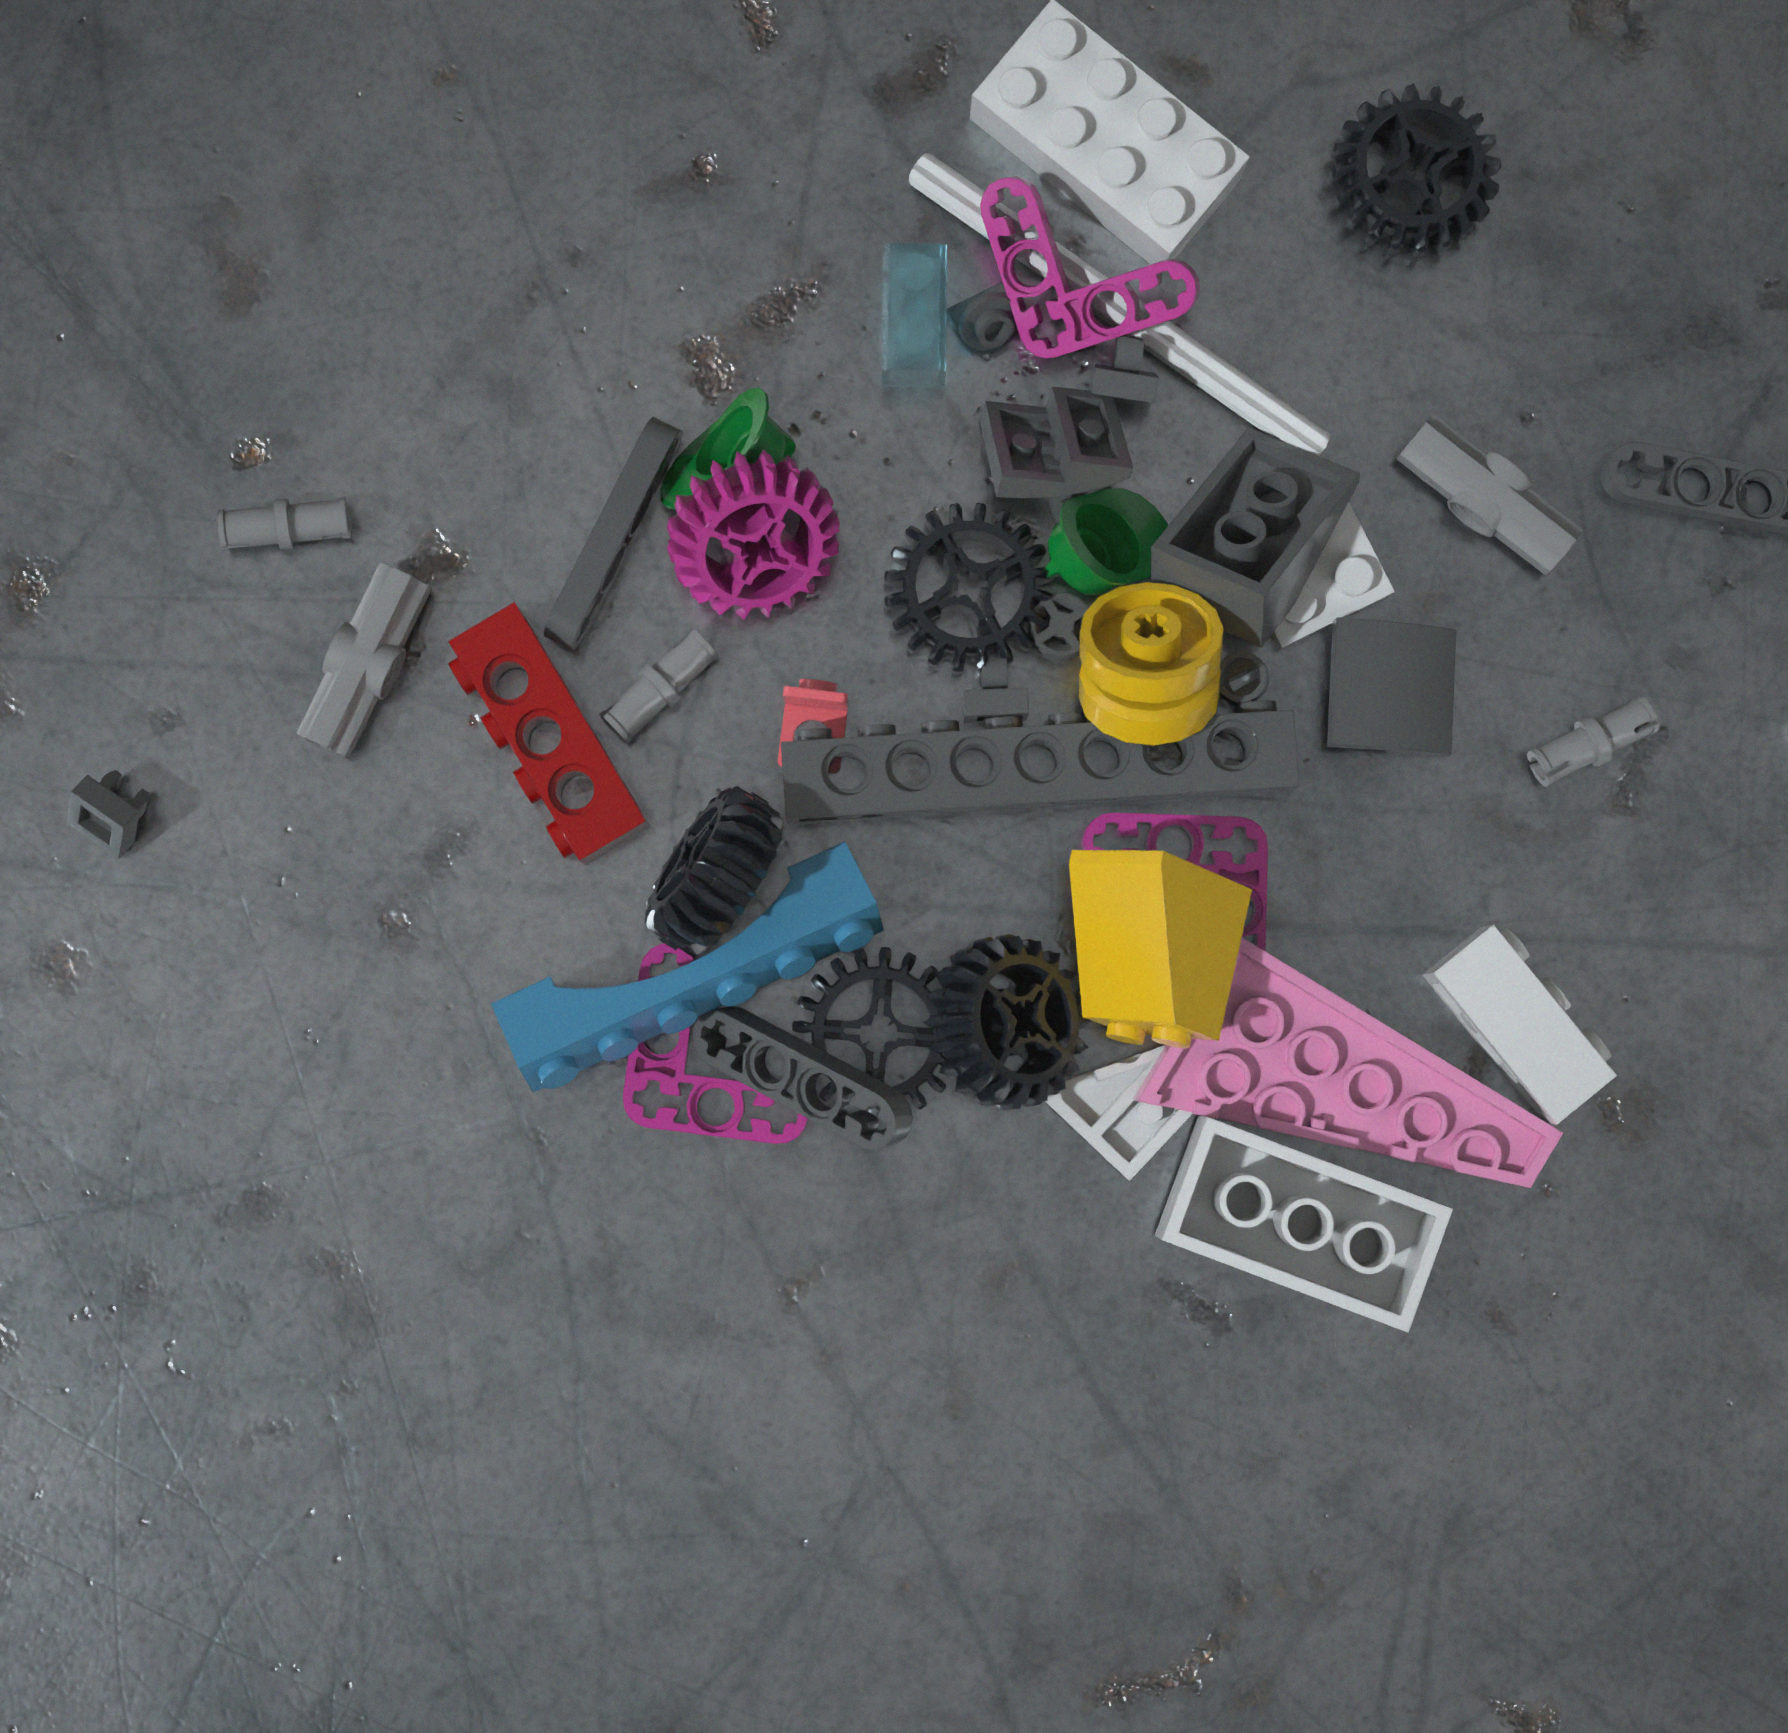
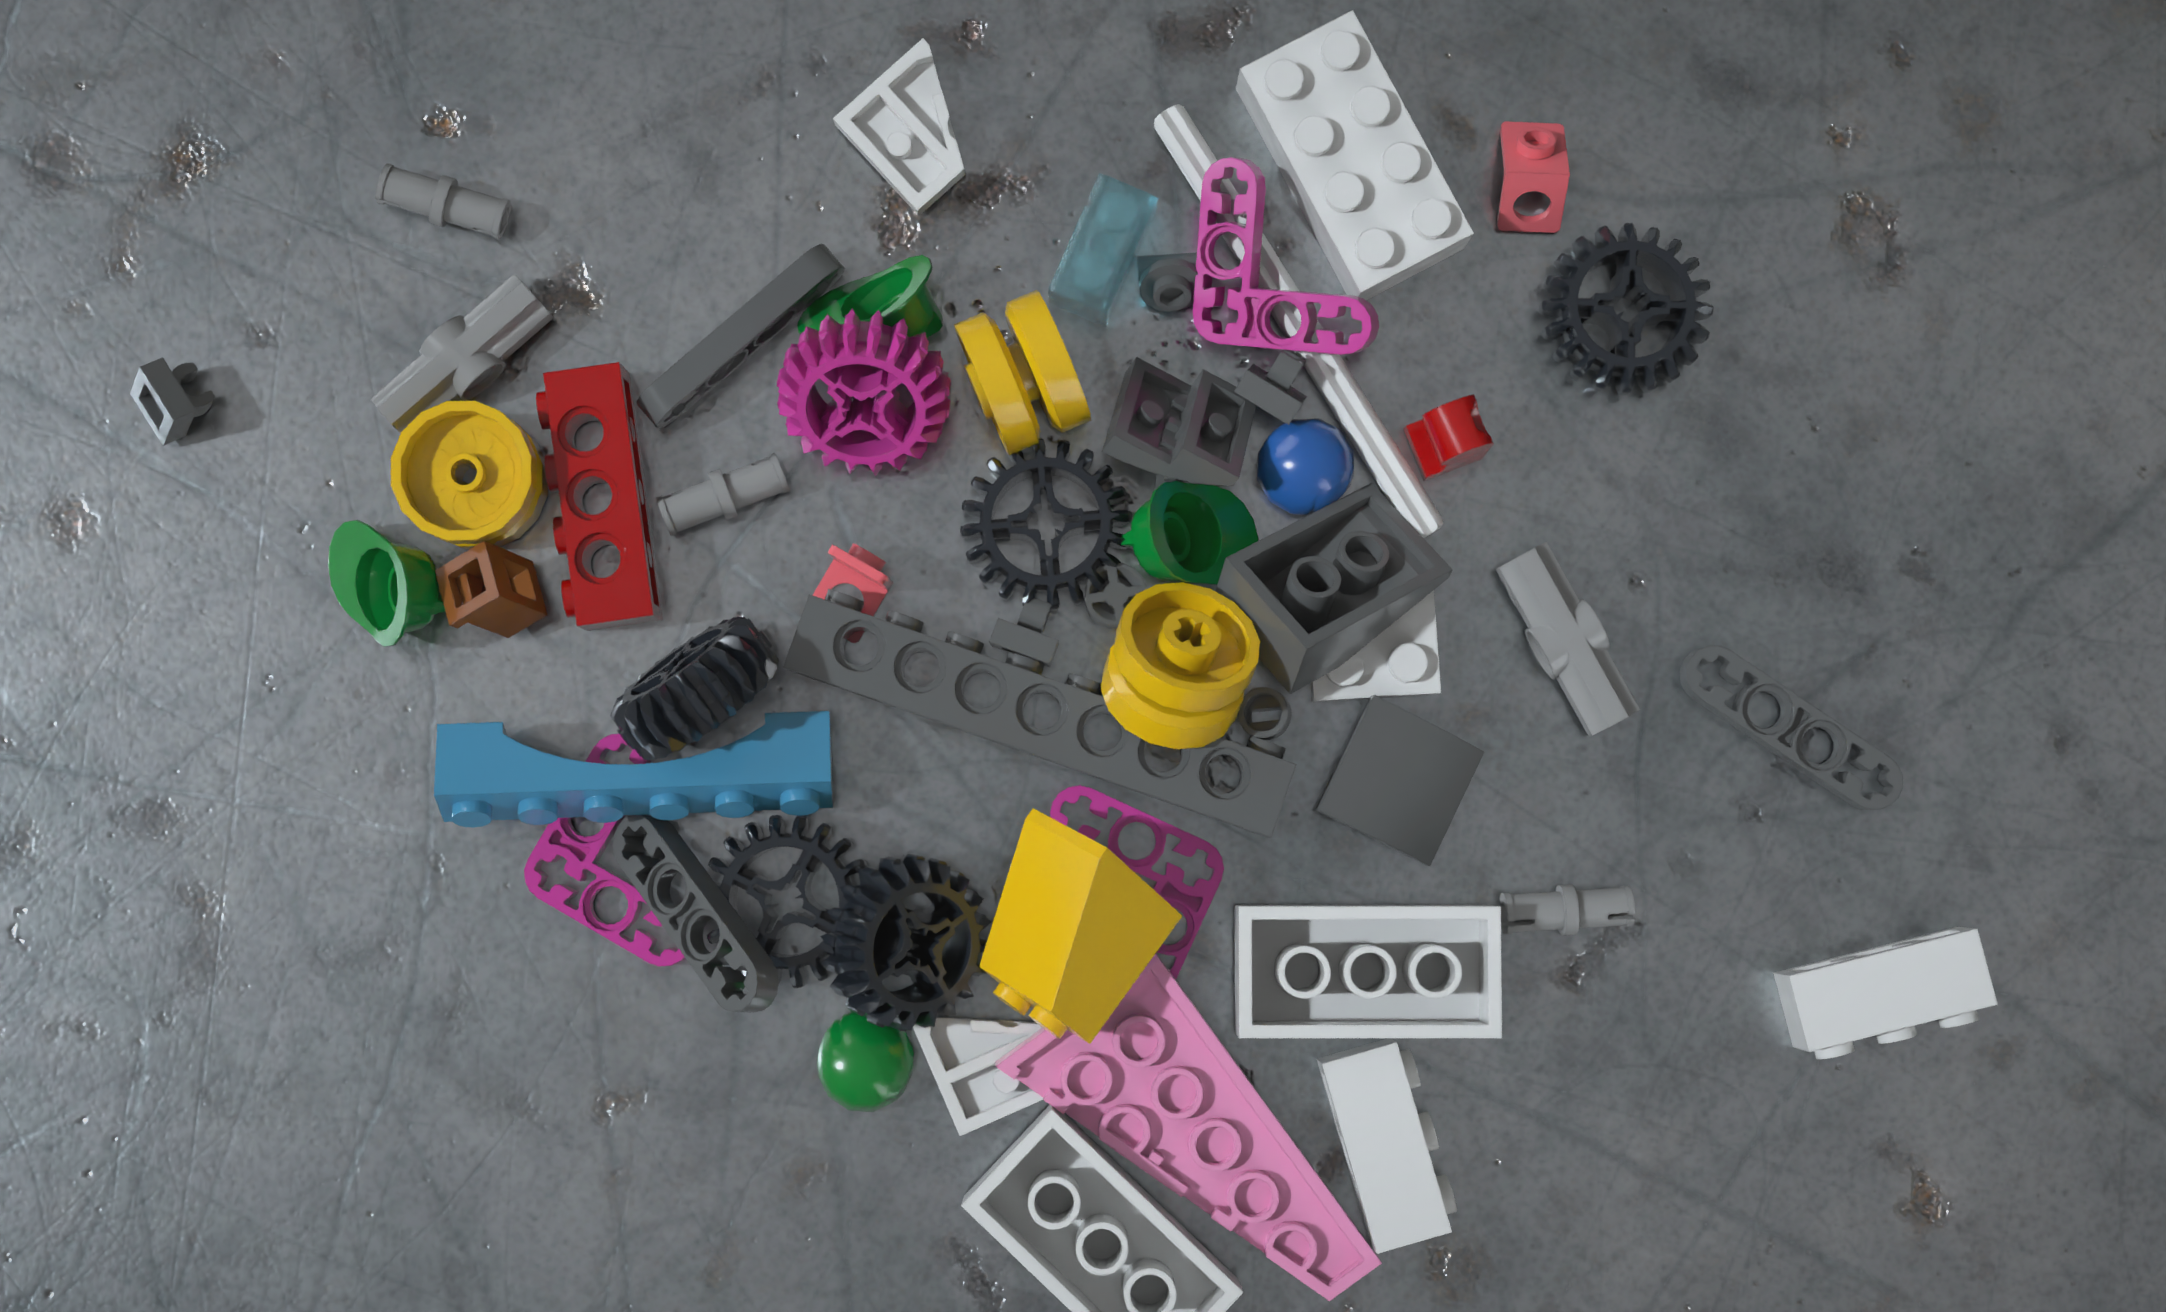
camera: 25 degrees right, 0 degrees up
none -> green piece [328,520,445,647]
none -> yellow wheel [391,401,548,550]
none -> dark orange brick [435,541,548,638]
none -> green hair [817,1012,914,1112]
none -> white wing [833,38,965,216]
none -> yellow wheel [954,290,1092,455]
none -> white brick [1234,905,1502,1038]
none -> blue hair [1257,418,1354,515]
none -> red leg [1403,394,1494,481]
none -> coral bracket [1497,121,1570,233]

